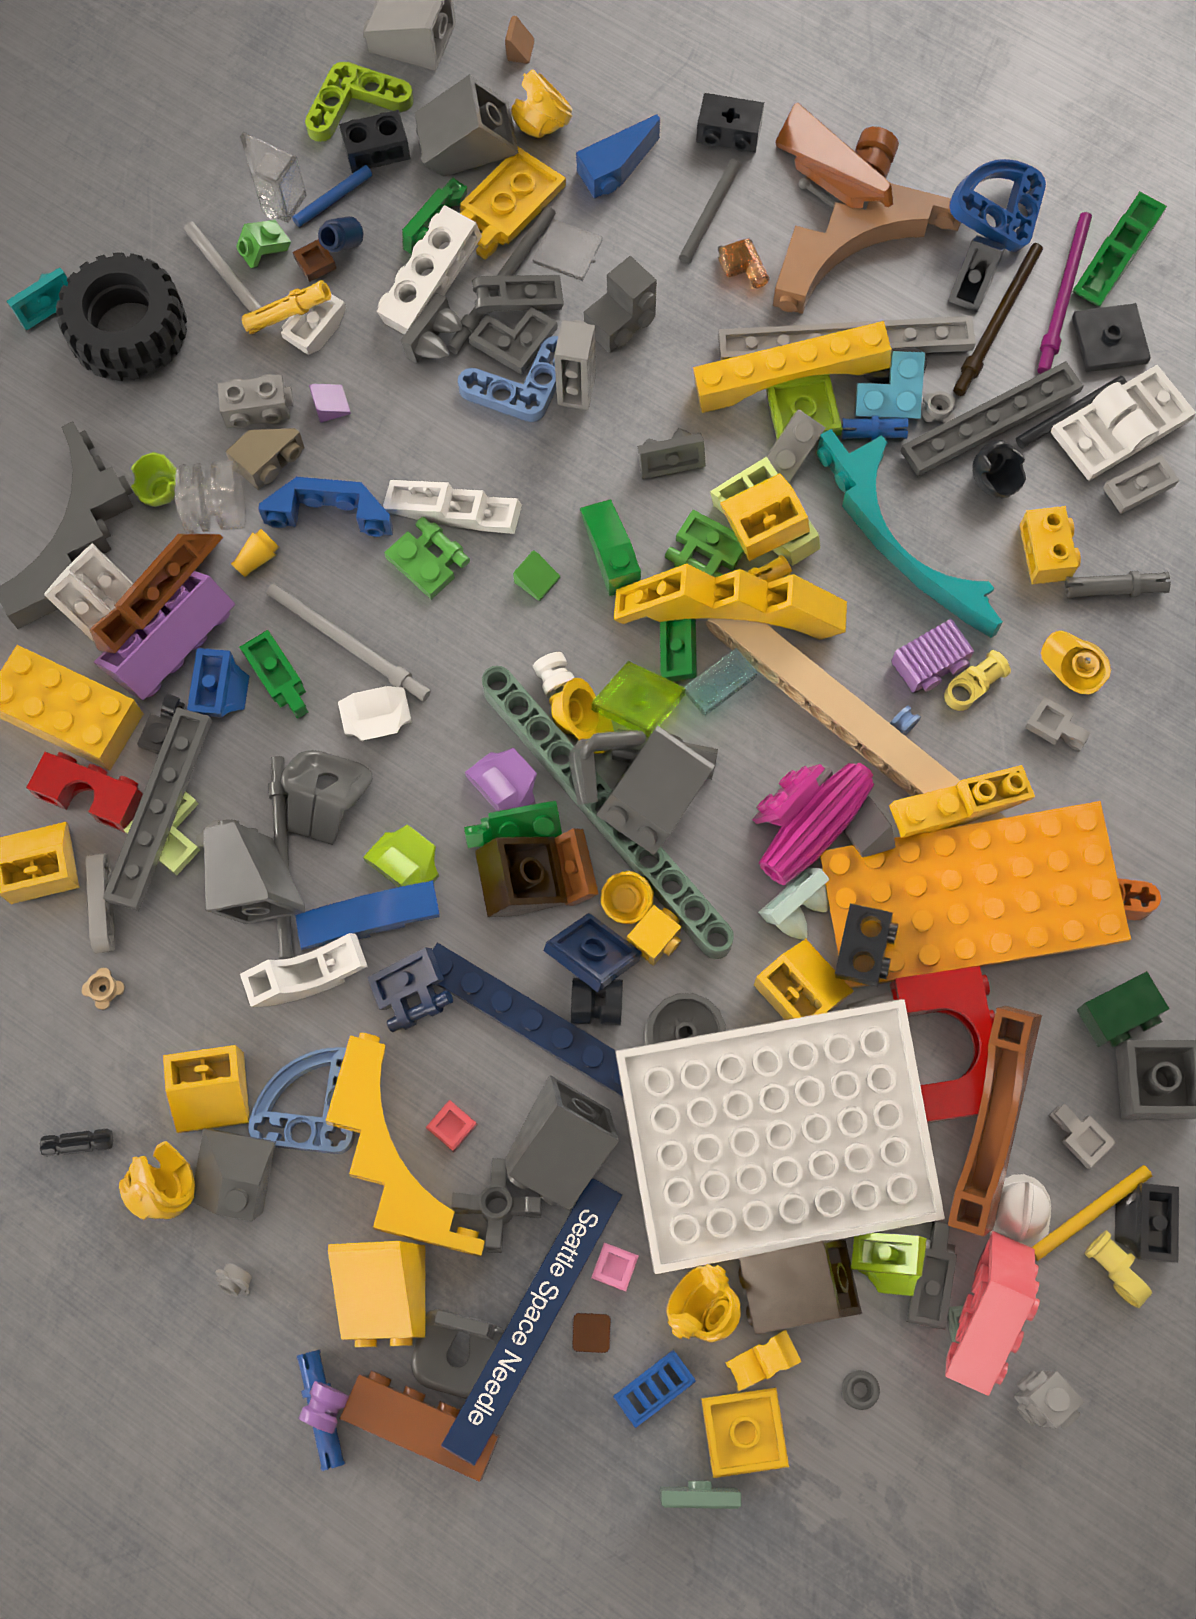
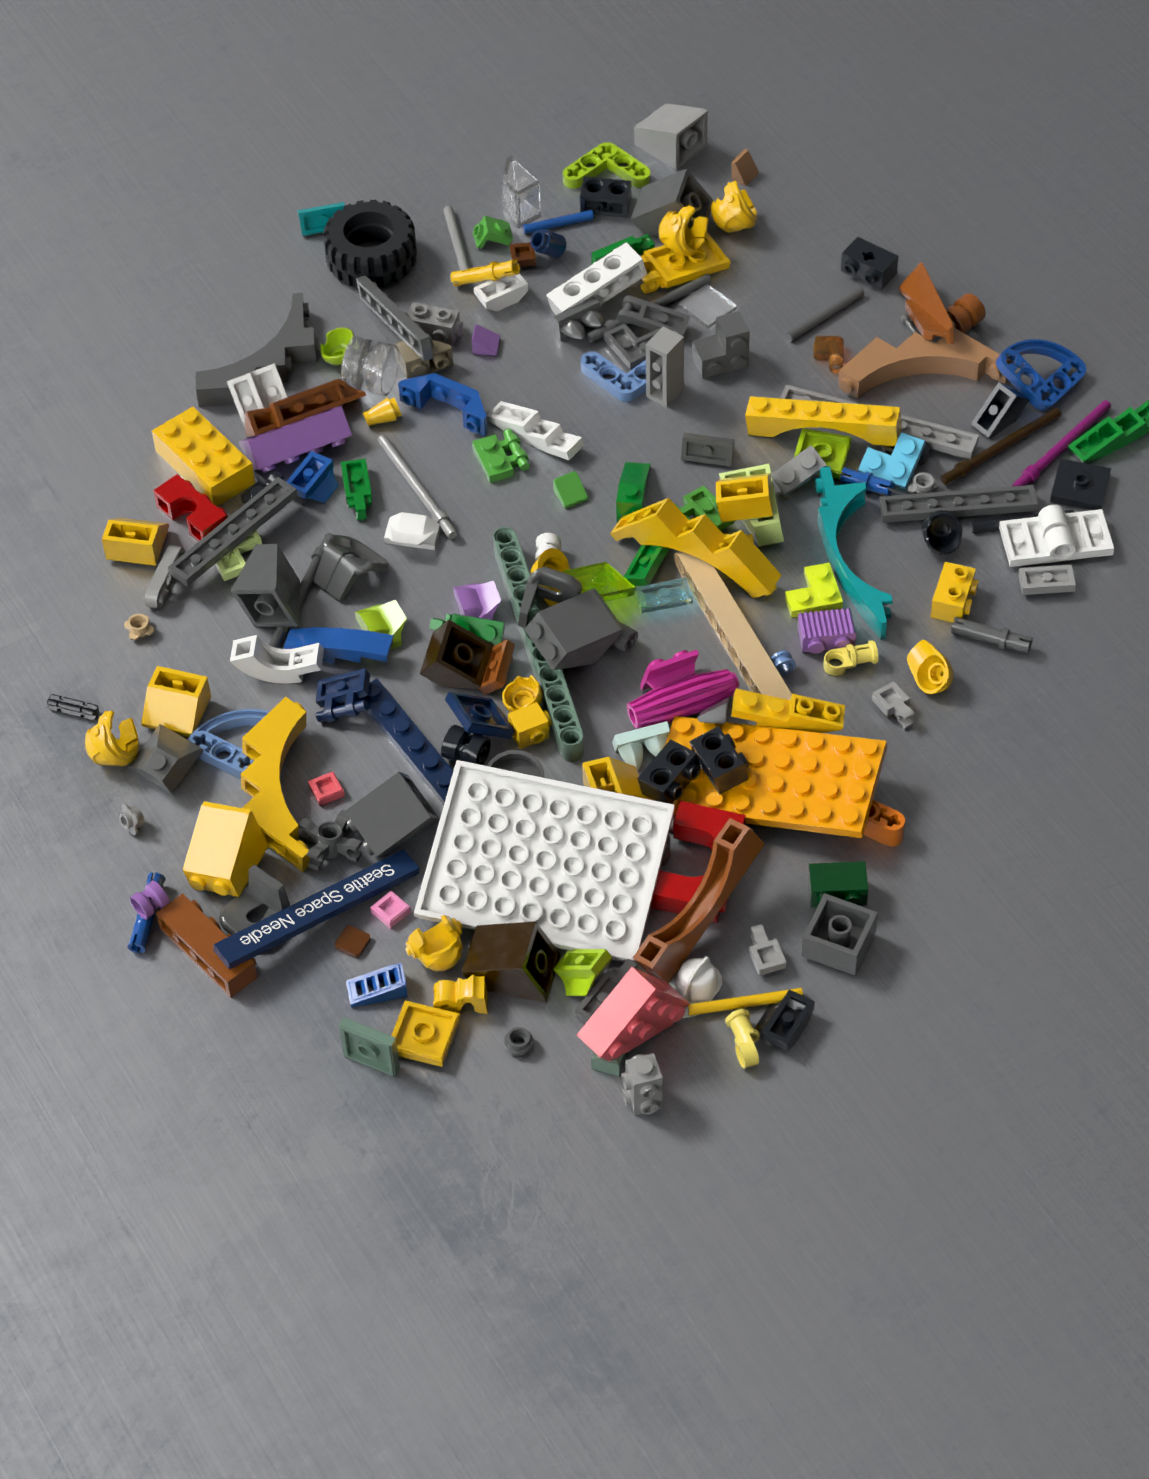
camera: 25 degrees right, 20 degrees down
blue slope [576,114,660,199] -> none
none -> dark grey plate [356,275,434,361]
none -> yellow helmet [659,205,708,257]
none -> black brick [689,726,749,795]
none -> neon yellow plate [785,562,843,618]

